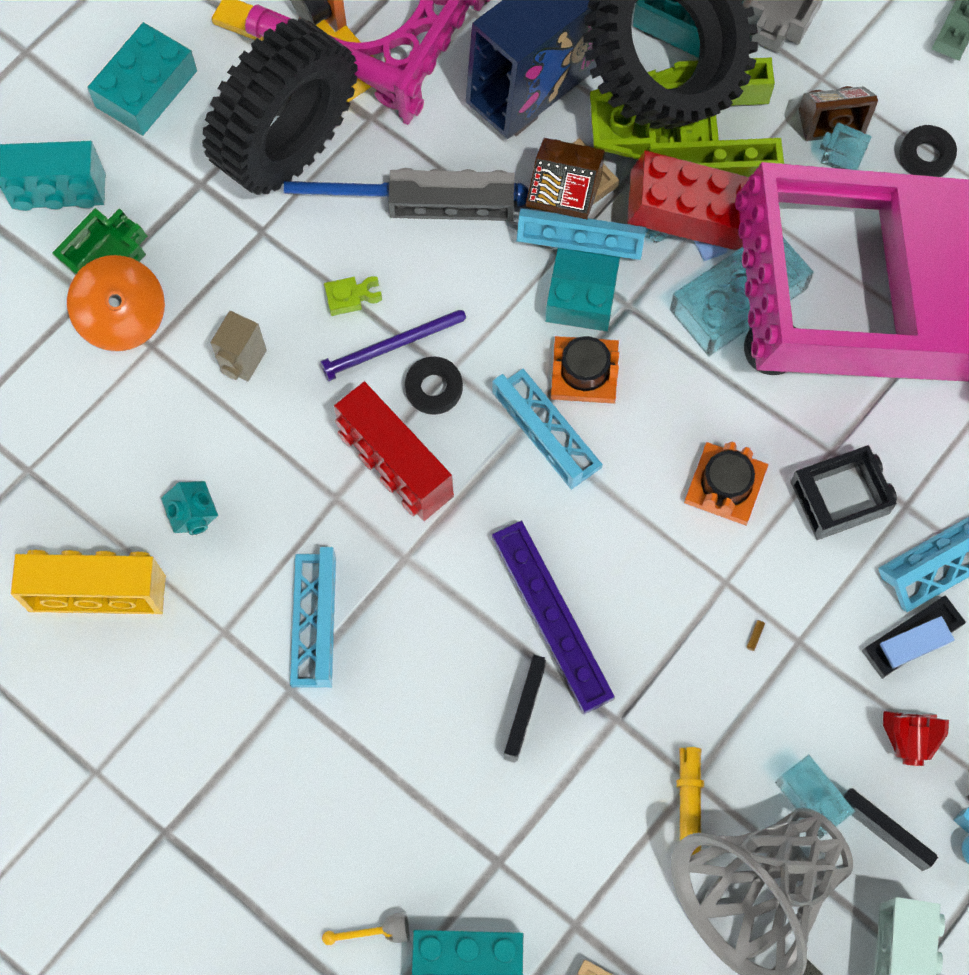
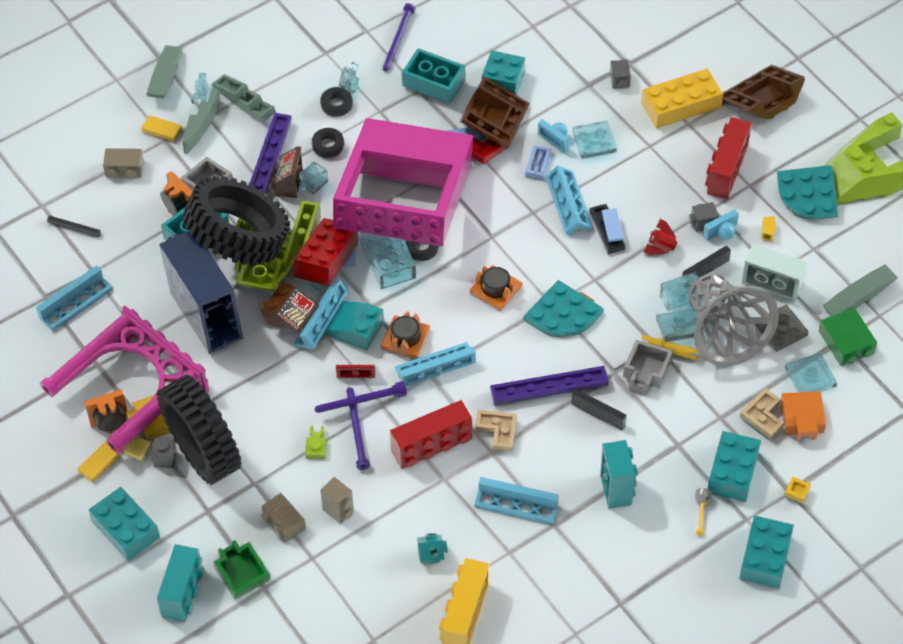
camera: 75 degrees left, 15 degrees down
orange dish [67,255,165,351] -> none
piece [284,168,529,221] -> none
black tyre [405,356,463,415] -> none
black window [790,445,897,540] -> none
none -> dark purple plate [249,112,292,195]
none -> dark tan brick [261,493,306,541]
none -> dark purple piece [314,381,407,413]
none -> red slope [336,365,376,378]
none -> tan plate [475,410,517,451]
none -> teal plate [523,280,604,337]
none -> teal brick [600,440,638,509]
none -> light grey piece [623,340,673,394]
none -> clear light blue plate [656,309,698,342]

